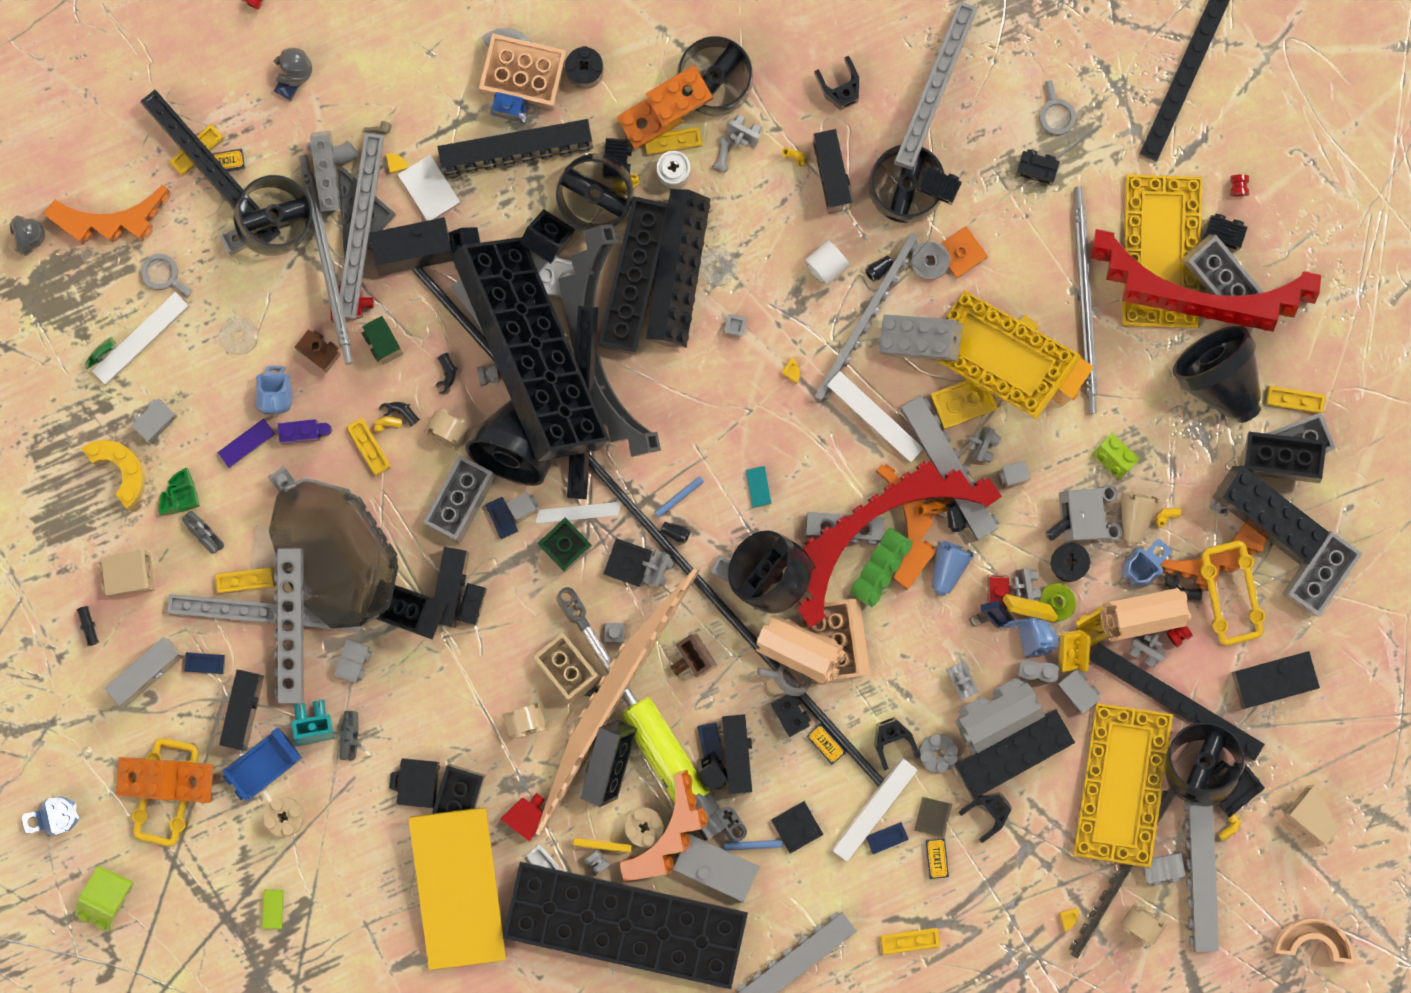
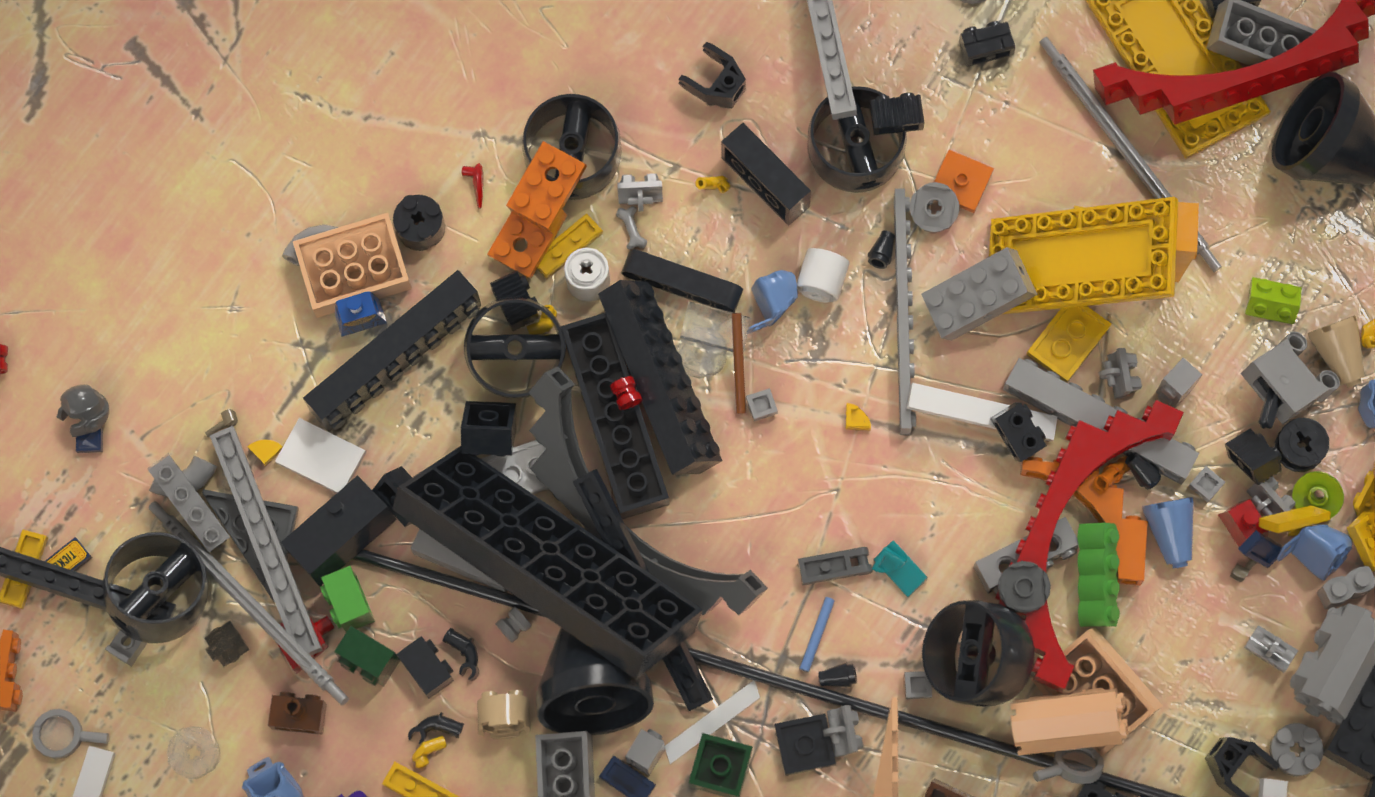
camera: 30 degrees left, 10 degrees down
none -> clear smoke brick [205,621,250,667]
none -> bright green brick [320,566,375,632]
none -> black brick [396,636,454,699]
none -> red bar [462,163,484,209]
none -> red wheel [610,376,642,410]
none -> black beam [621,249,743,313]
none -> clear piece [680,301,751,353]
none -> dark orange bar [731,313,746,414]
none -> medium blue piece [746,270,798,334]
none -> dark grey plate [798,547,873,585]
none -> teal tile [872,547,907,573]
none -> black brick [990,402,1047,462]
none -> dark grey tile [998,561,1051,614]
none -> light grey plate [1188,466,1225,502]
none -> black brick [1225,428,1282,485]

